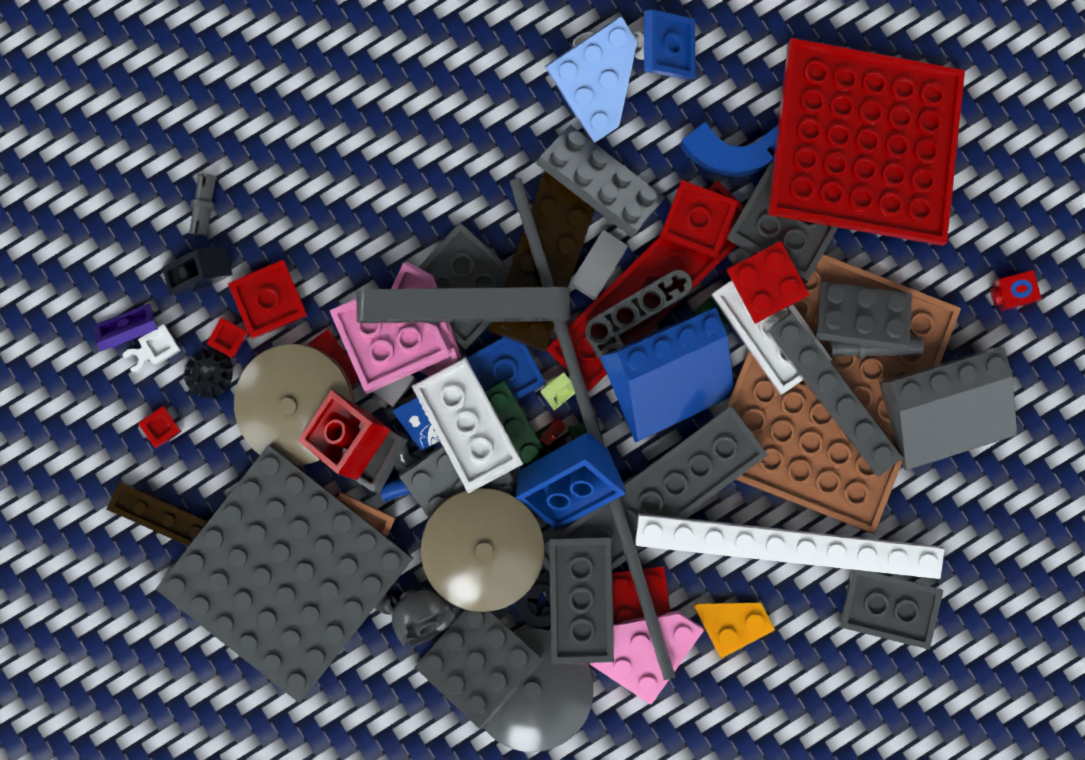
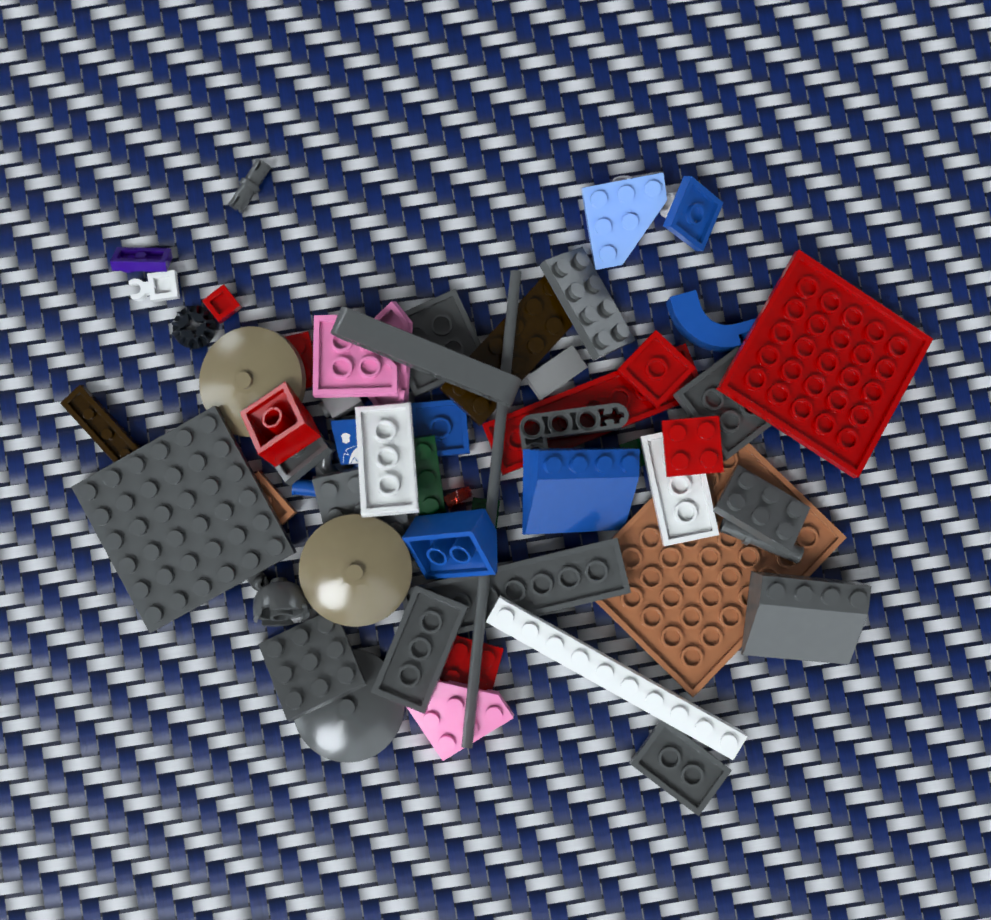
camera: 20 degrees right, 0 degrees up
red plate [138,406,182,449] -> none
black slope [162,246,233,296] -> none
red plate [228,260,308,340] -> none
black gear [517,578,551,627] -> none
yellowish green plate [540,372,575,410] -> none
light orange wing [693,603,775,659] -> none
dark grey plate [766,313,903,477] -> none
red brick [990,270,1042,312] -> none

